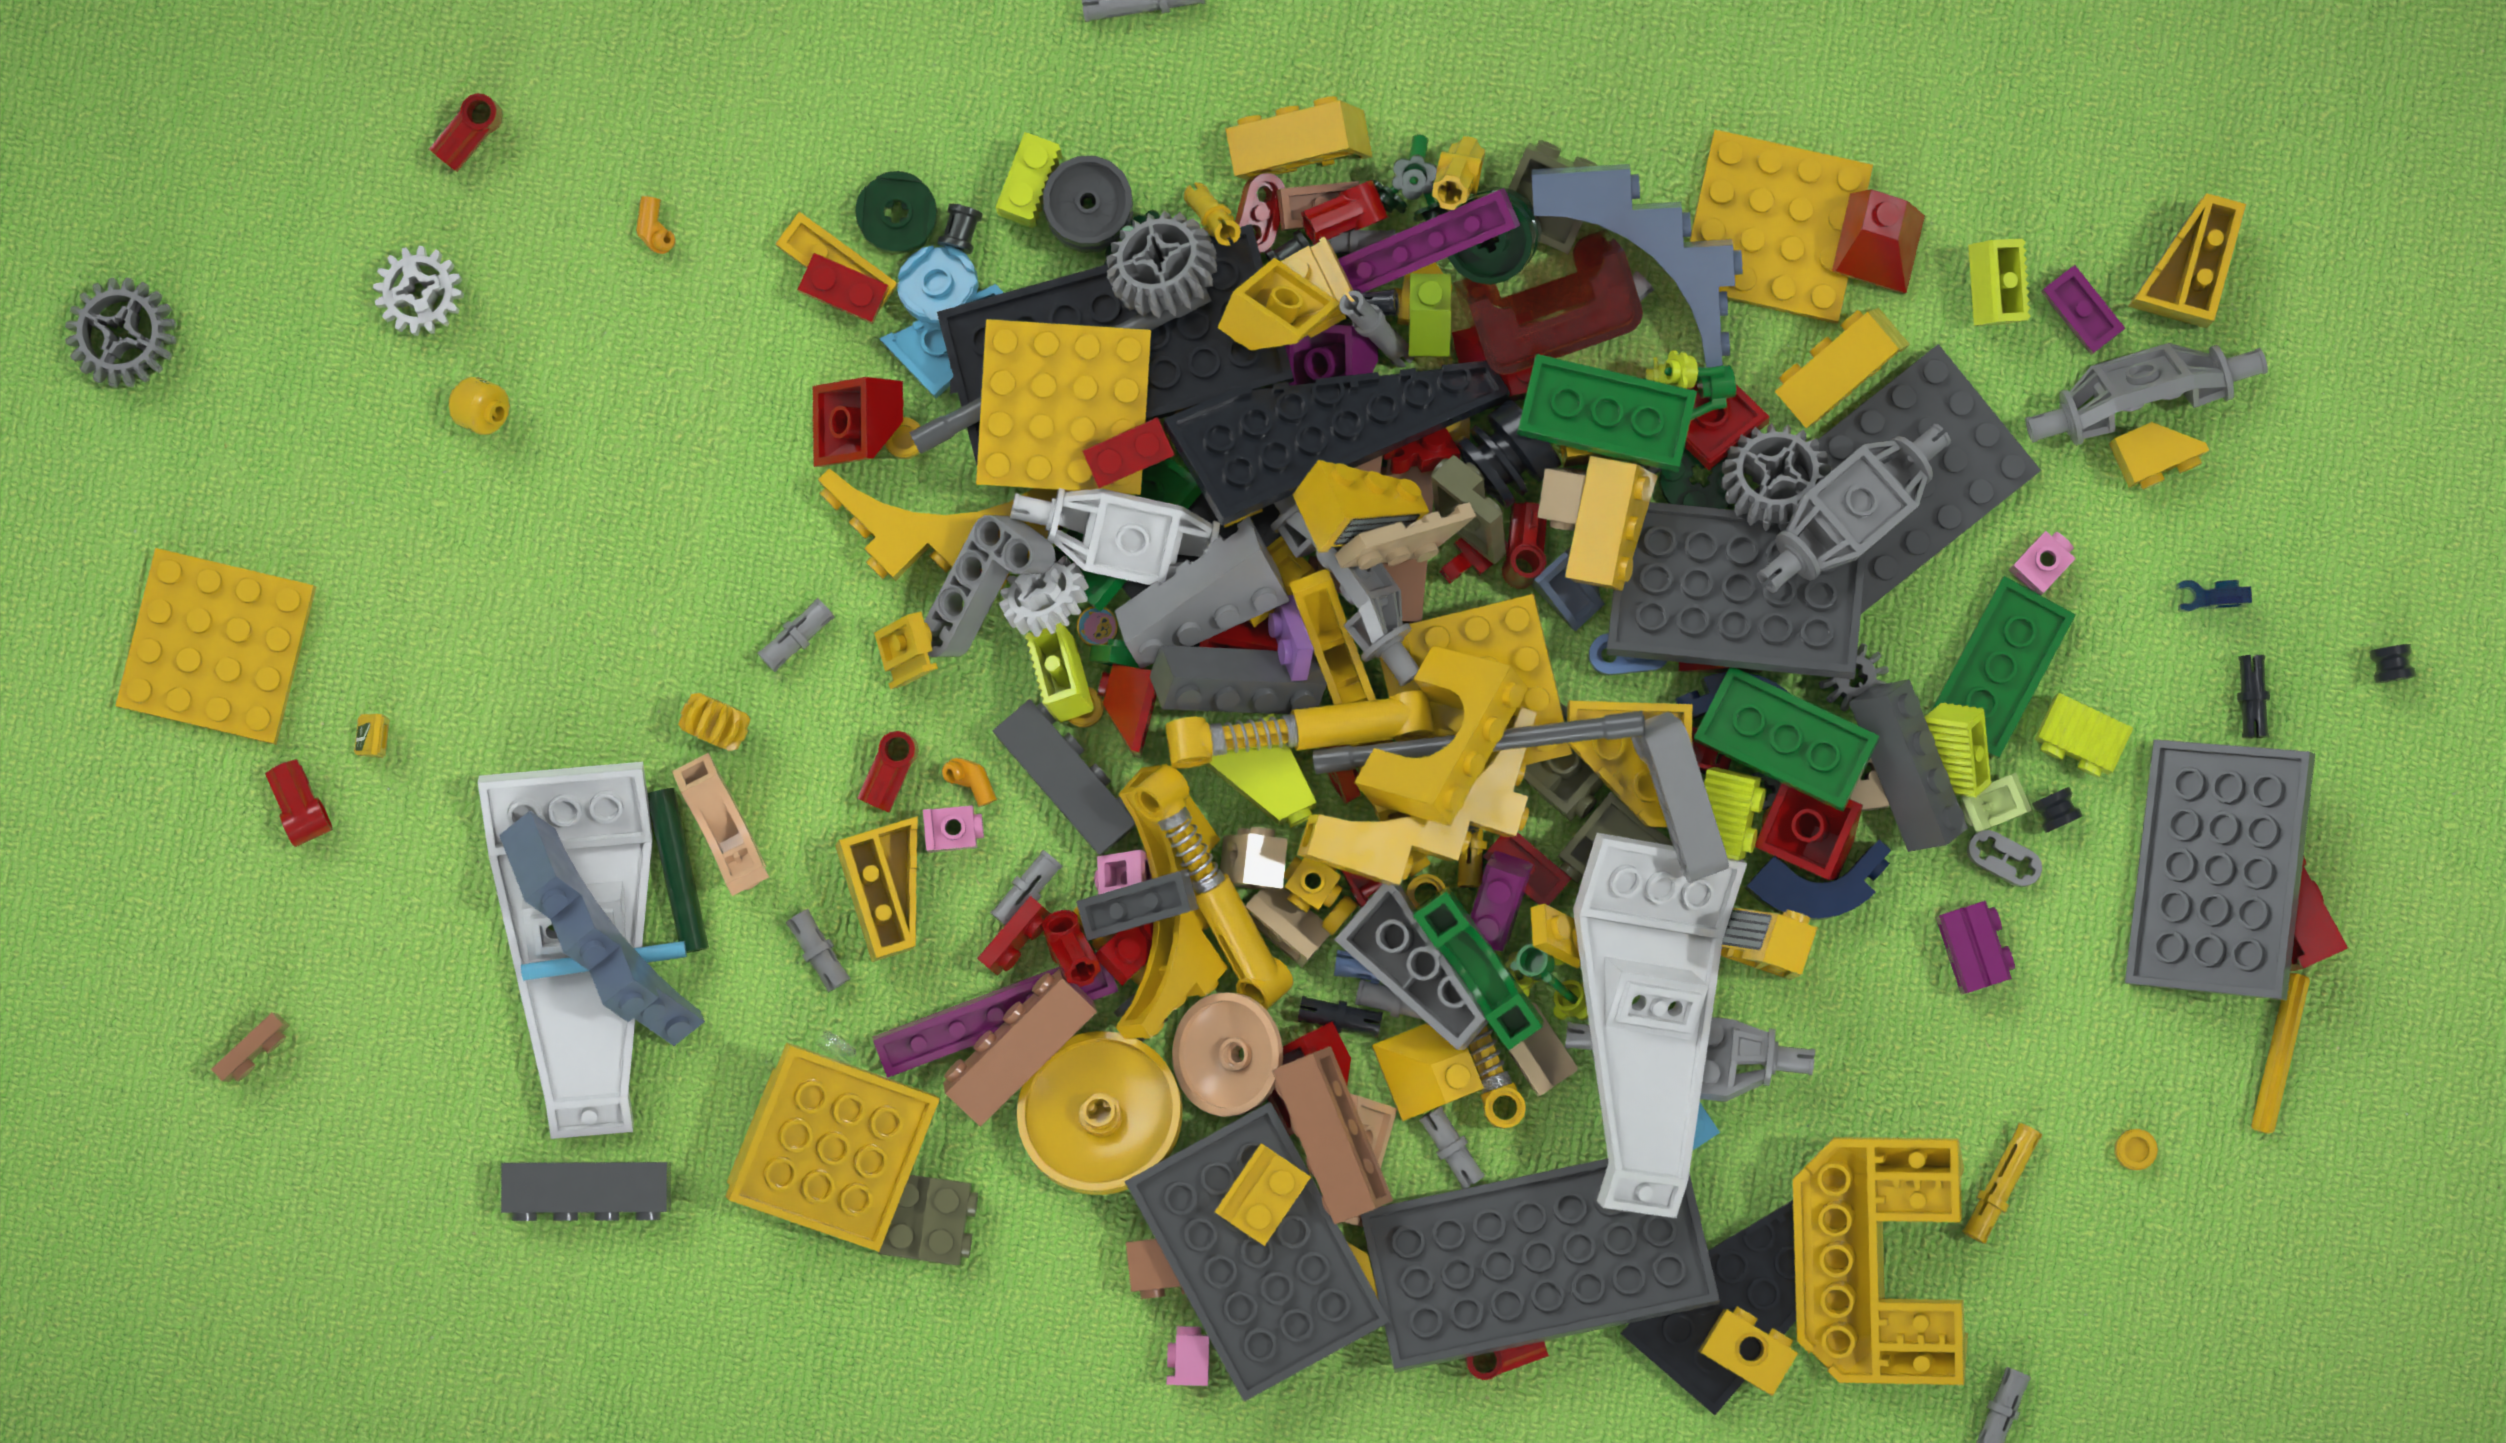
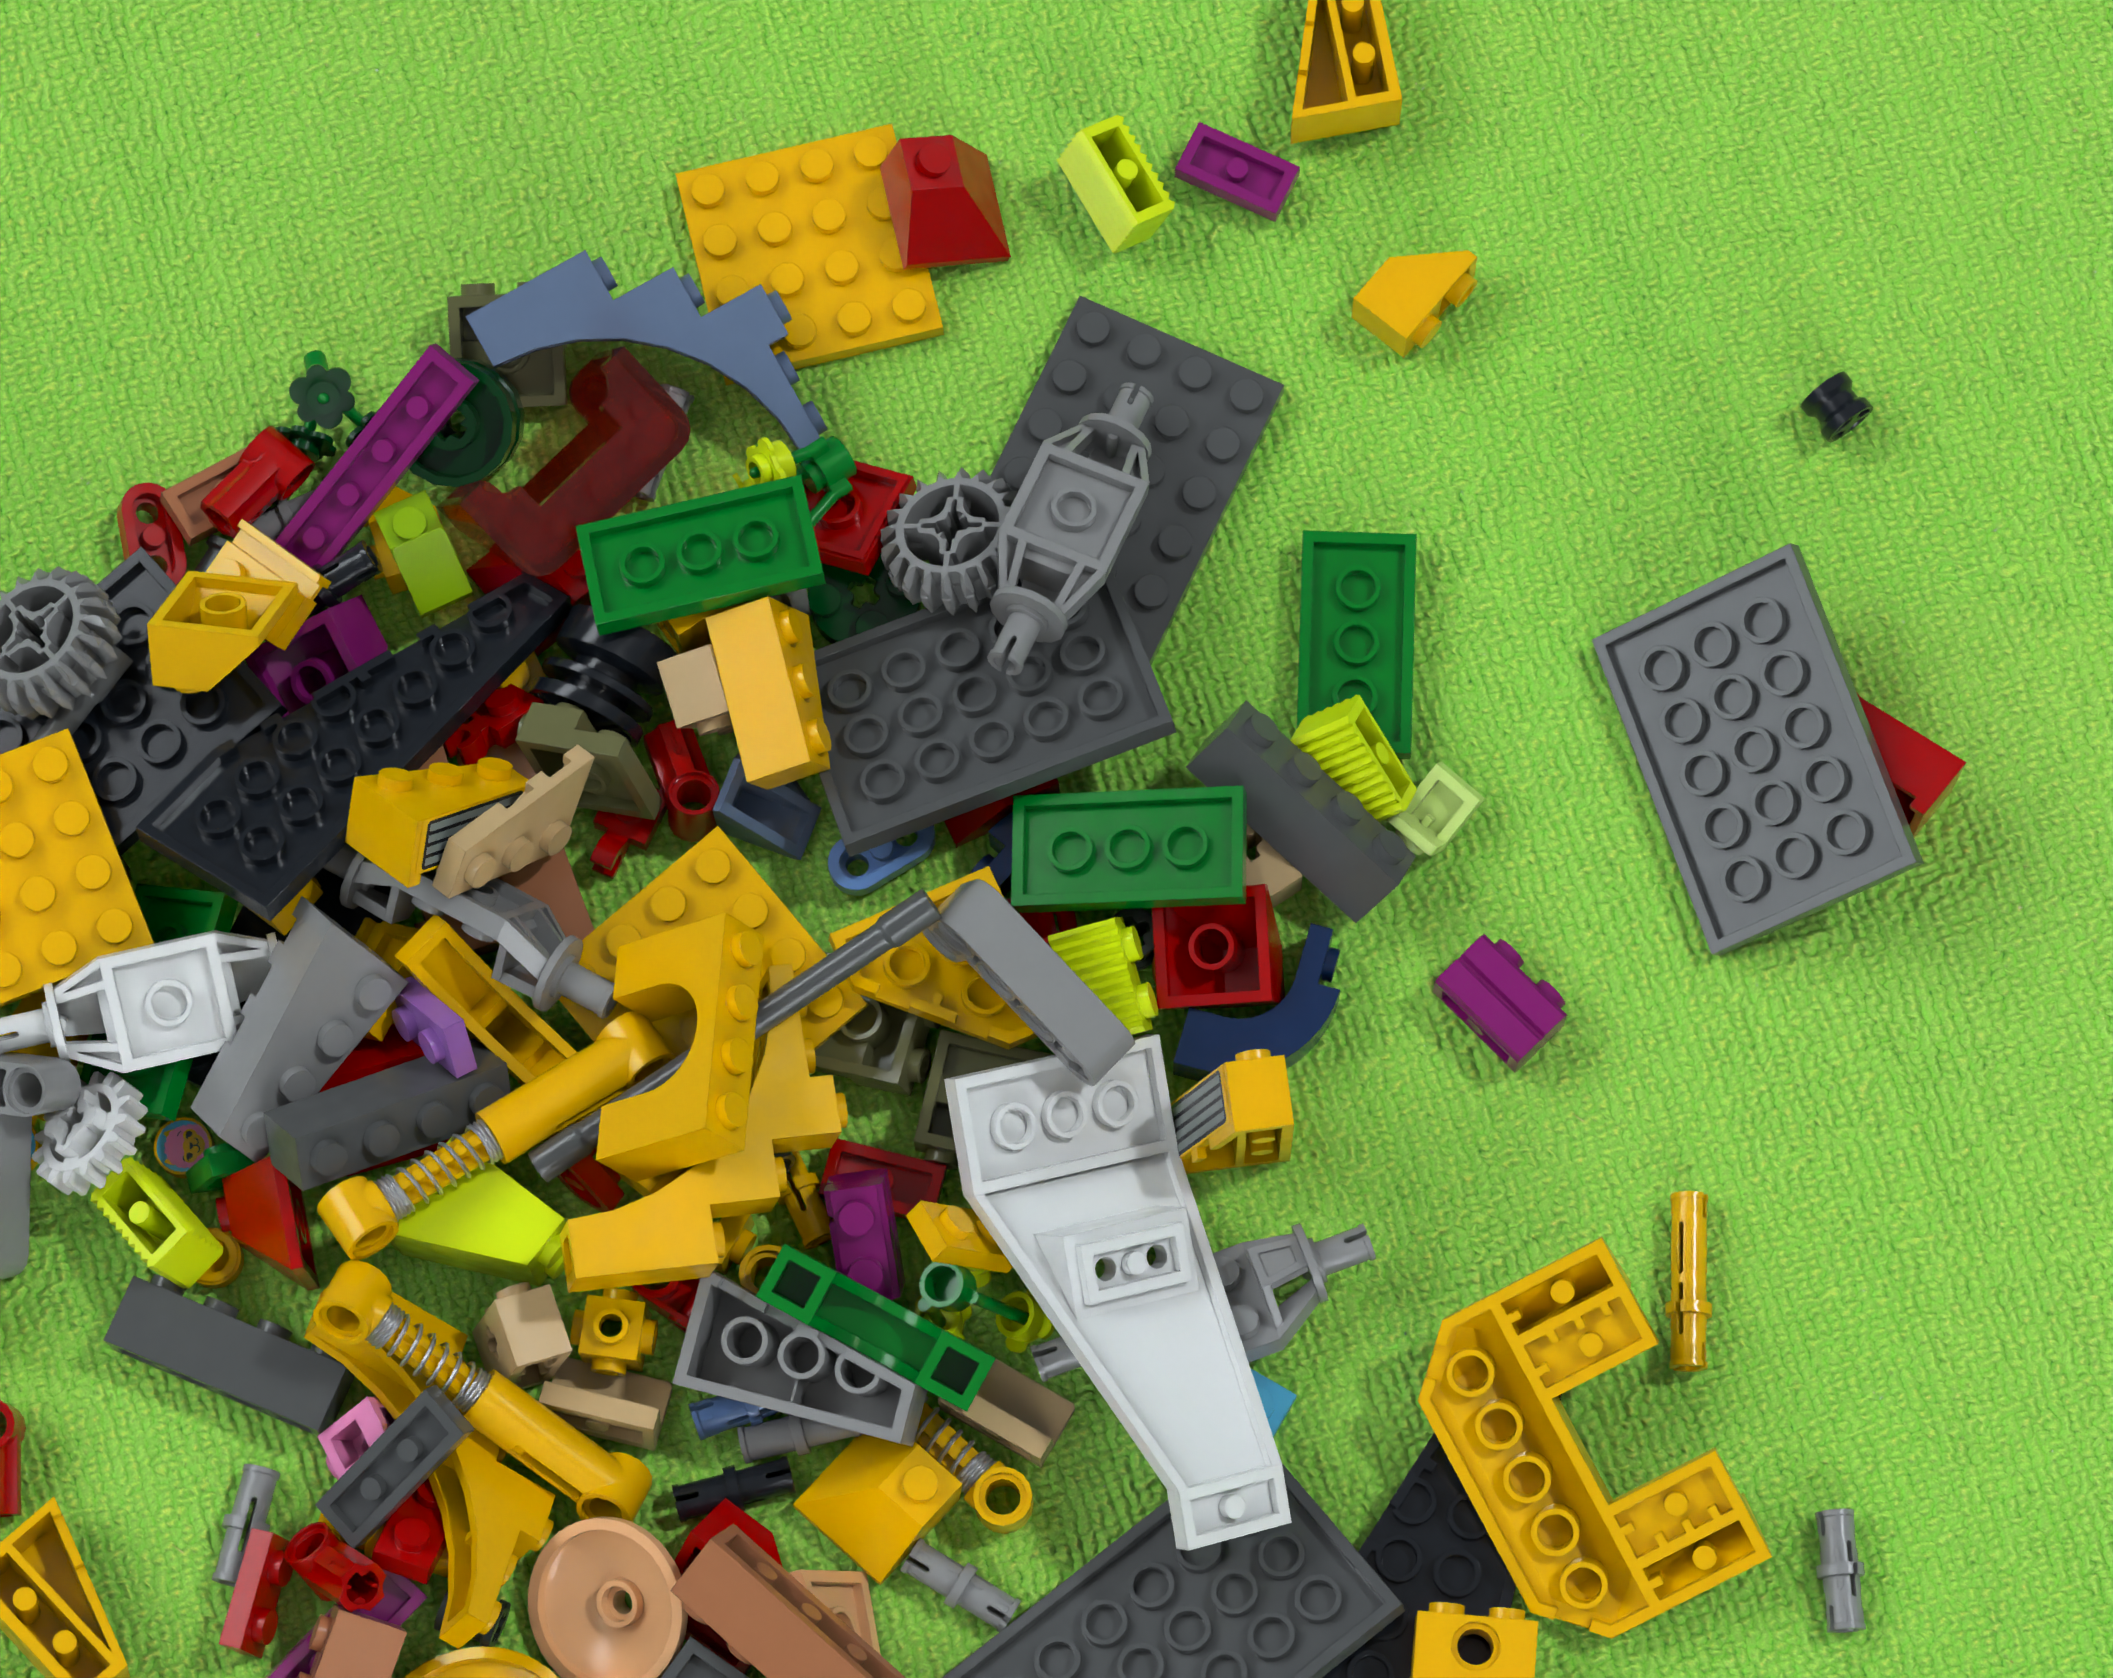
camera: 25 degrees left, 10 degrees down
bright pink brick [923,805,984,853] -> none
light orange arm [942,758,997,807] -> none
red plate [1082,417,1174,489] -> none
yellow pin [1184,182,1241,246] -> none
yellow wedge [1225,96,1373,180] -> none
yellow tile [1321,896,1359,936] -> none
light grey pin [1339,291,1414,368] -> none
yellow piece [1432,136,1485,210] -> none
yellow wedge [1775,307,1910,429] -> none
light grey gear [1819,643,1889,712] -> none
light grey beam [1967,830,2042,887] -> none
bright pink brick [2009,531,2076,595] -> none
light grey plate [2025,343,2268,446] -> none
black wheel [2032,787,2083,833] -> none
neon yellow brick [2034,693,2133,778] -> none
yellow tile [2114,1129,2158,1170] -> none
plate [2176,580,2252,613] -> none
black pin [2237,655,2270,739] -> none
yellow axle [2251,973,2310,1134] -> none

